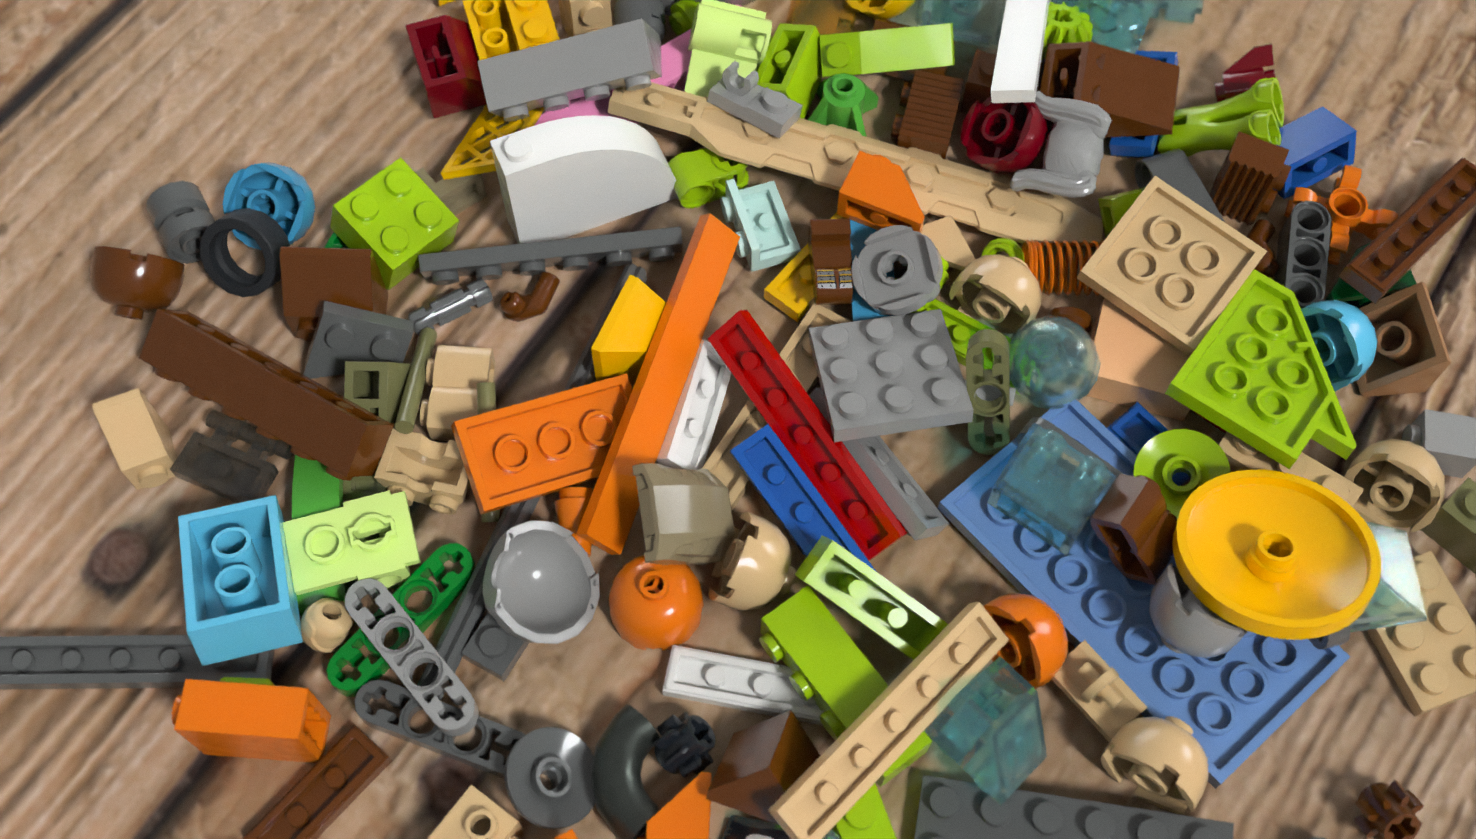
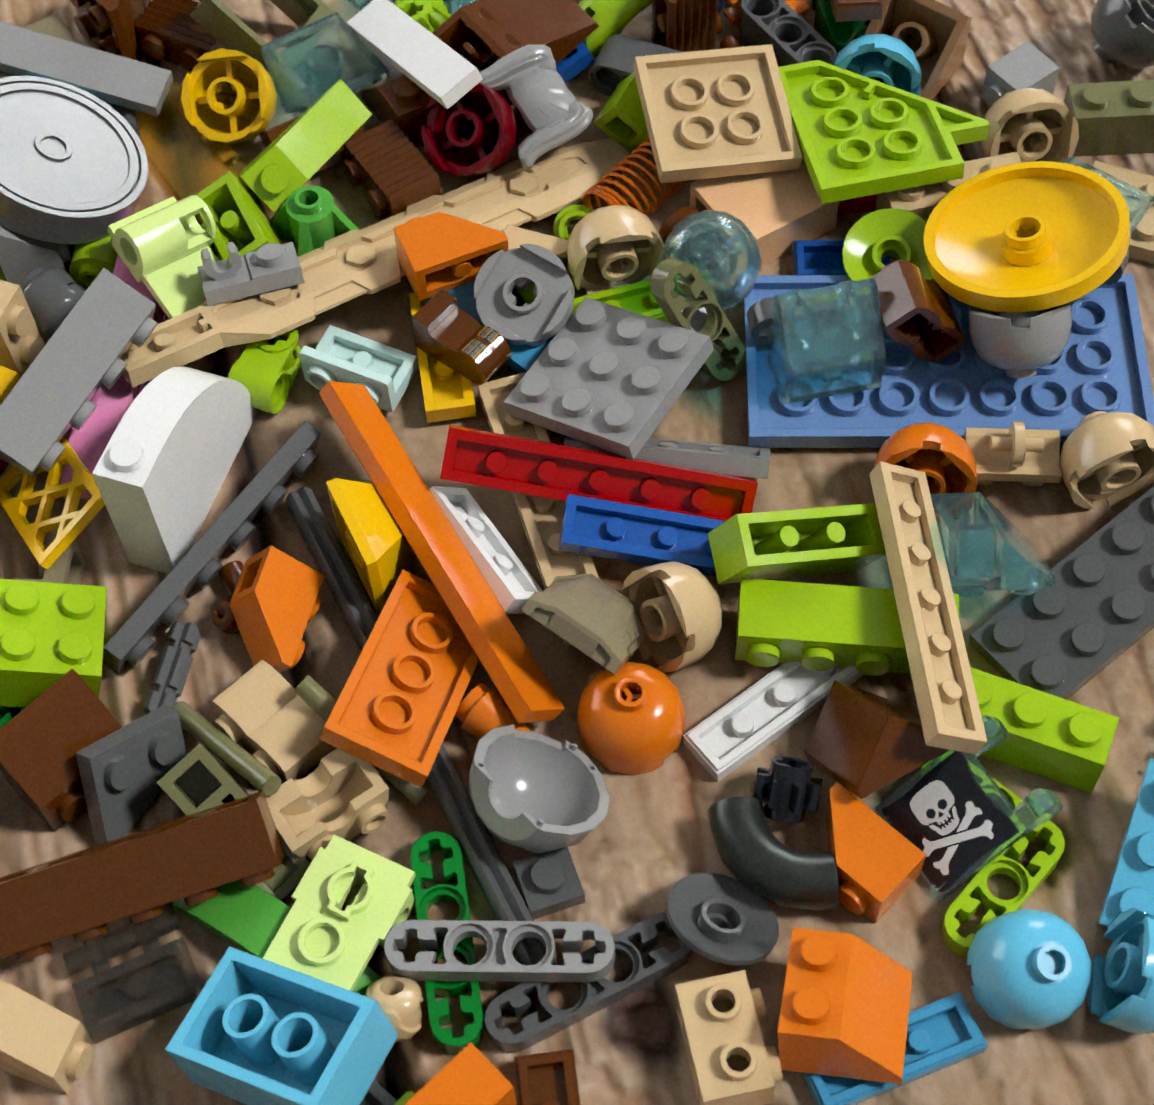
camera: 45 degrees left, 5 degrees down
none -> orange slope [229,545,324,673]

